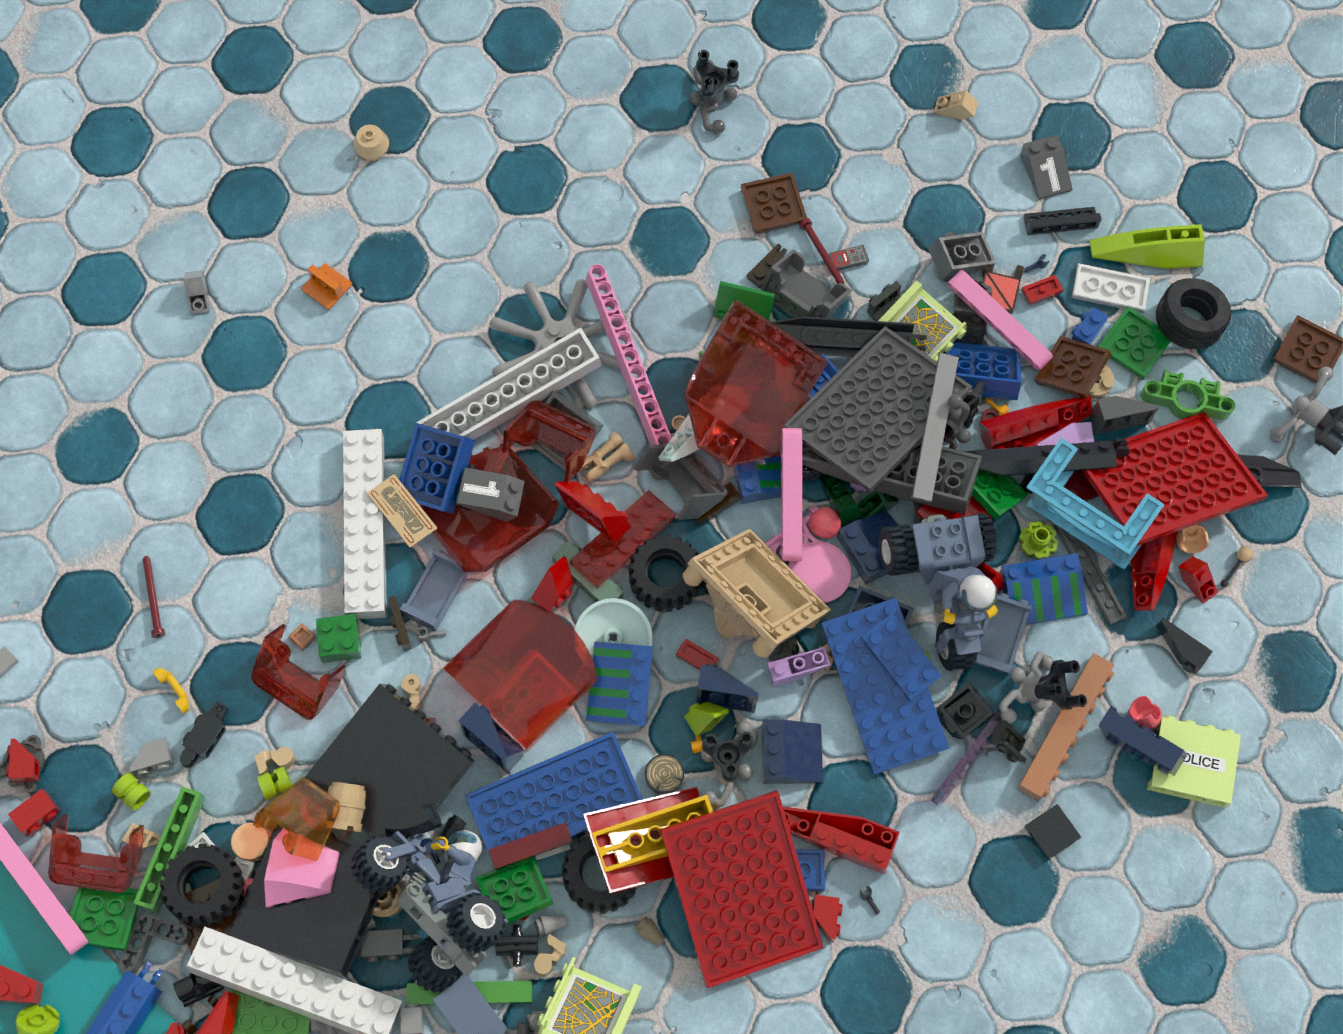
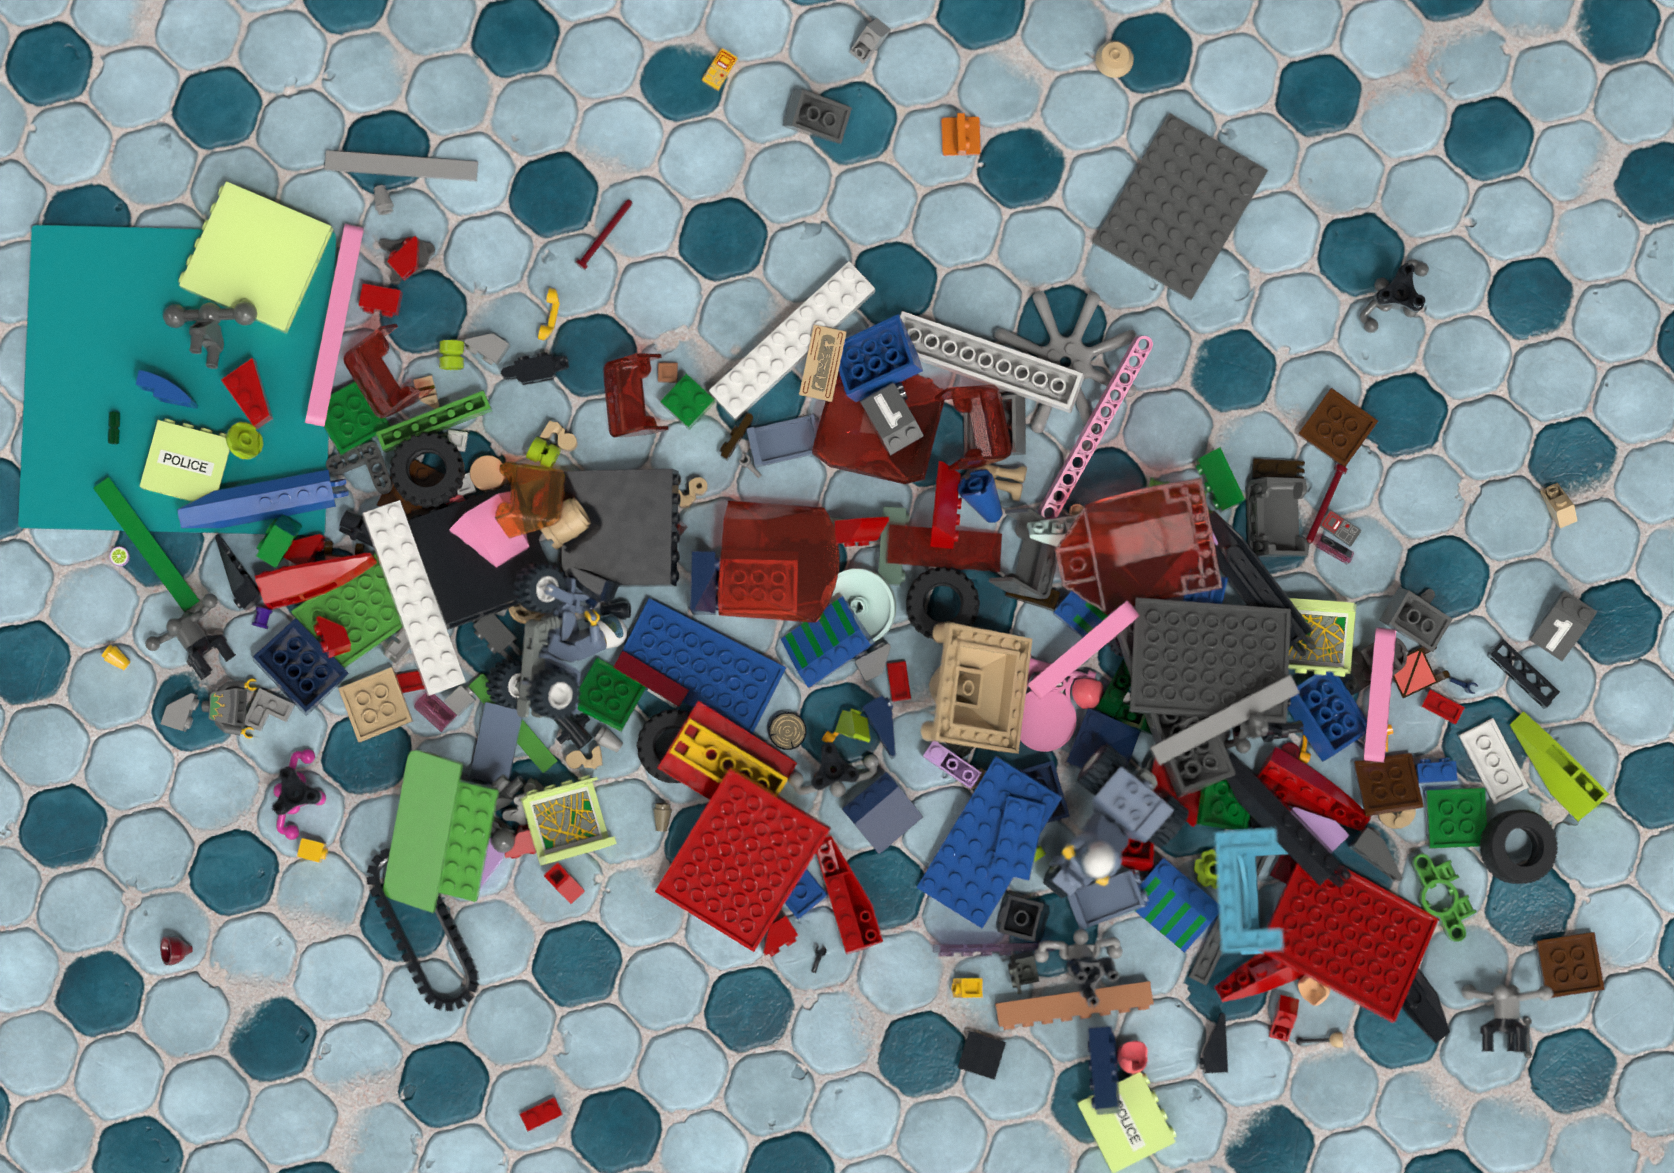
camera: 55 degrees right, 15 degrees up
pearl dark grey bracket [867,281,901,321] -> none
none -> yellow tile [702,48,738,91]
none -> dark grey slope [783,89,852,144]
none -> light grey slope [855,642,891,682]
none -> yellow bracket [951,978,983,998]
none -> blue cone [957,469,1003,523]
none -> dark grey plate [1092,113,1268,301]
none -> slope [1315,534,1354,565]

